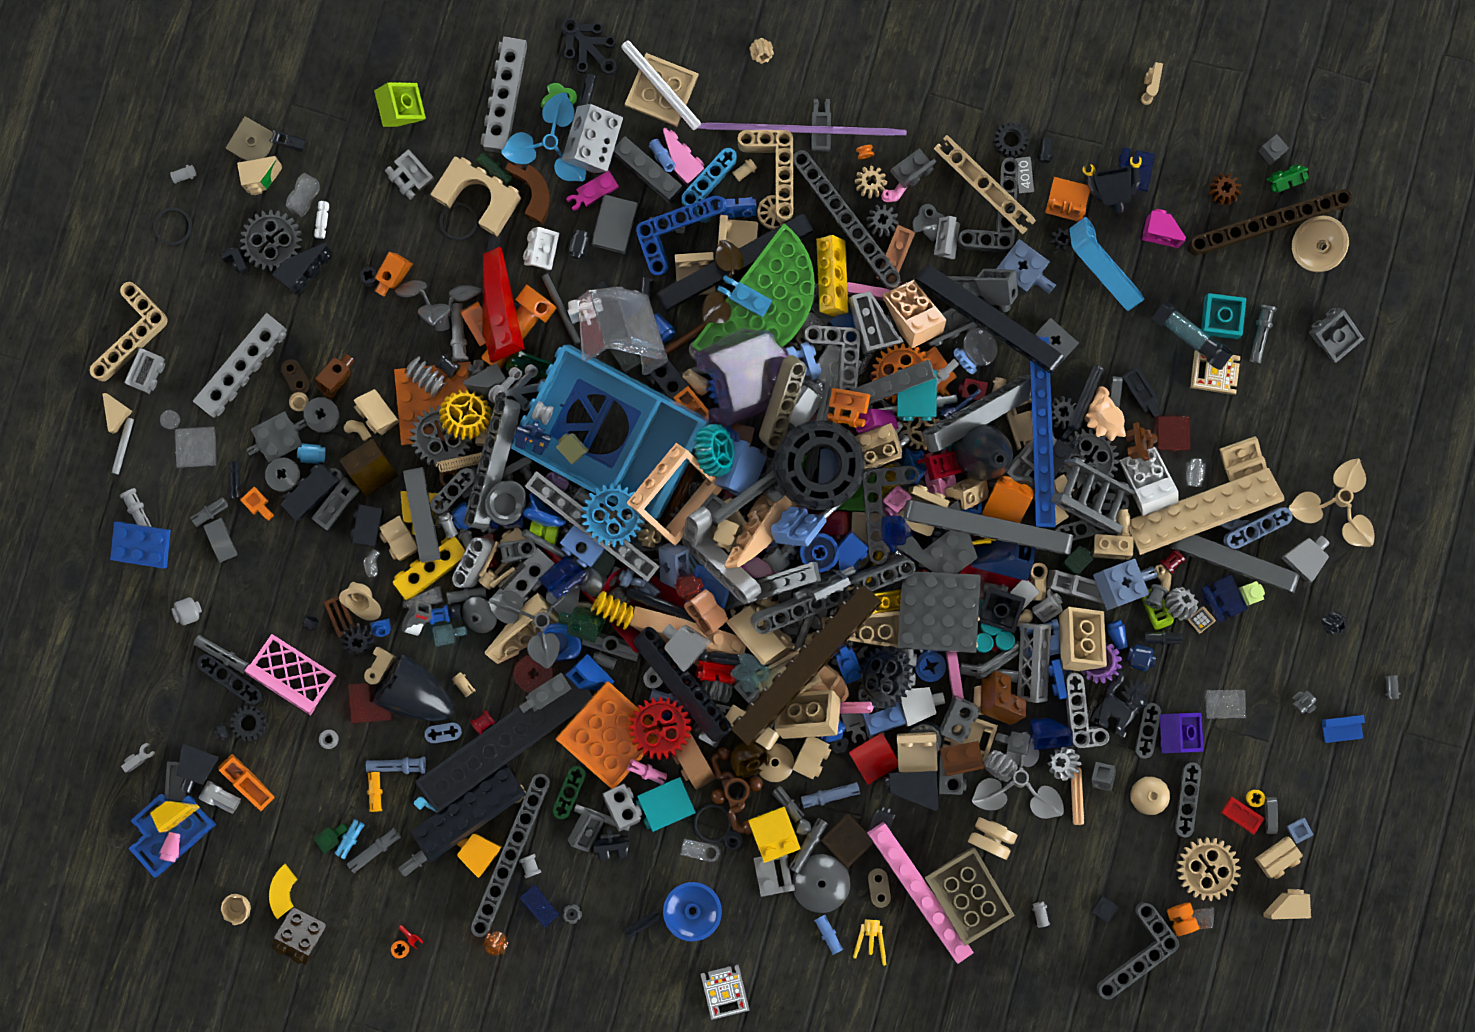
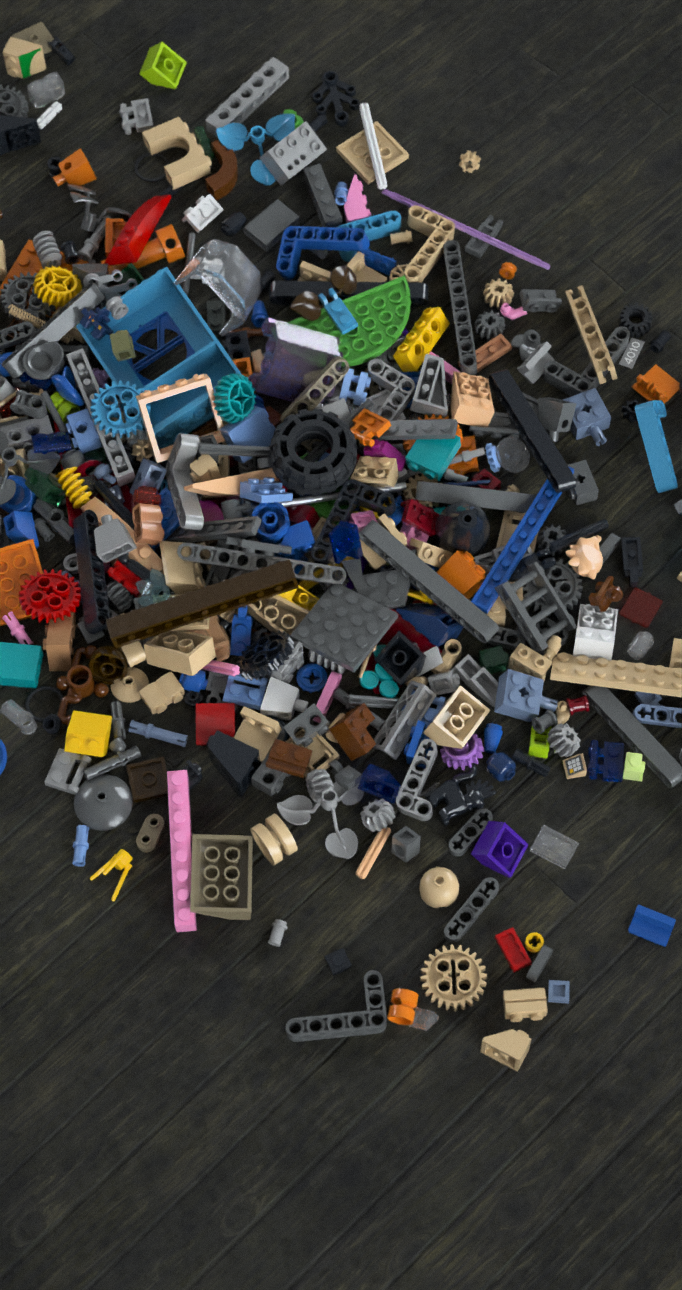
camera: 35 degrees right, 20 degrees down
dark pink plate [567,170,619,211] -> none
dark grey gear [1292,691,1317,714] -> none

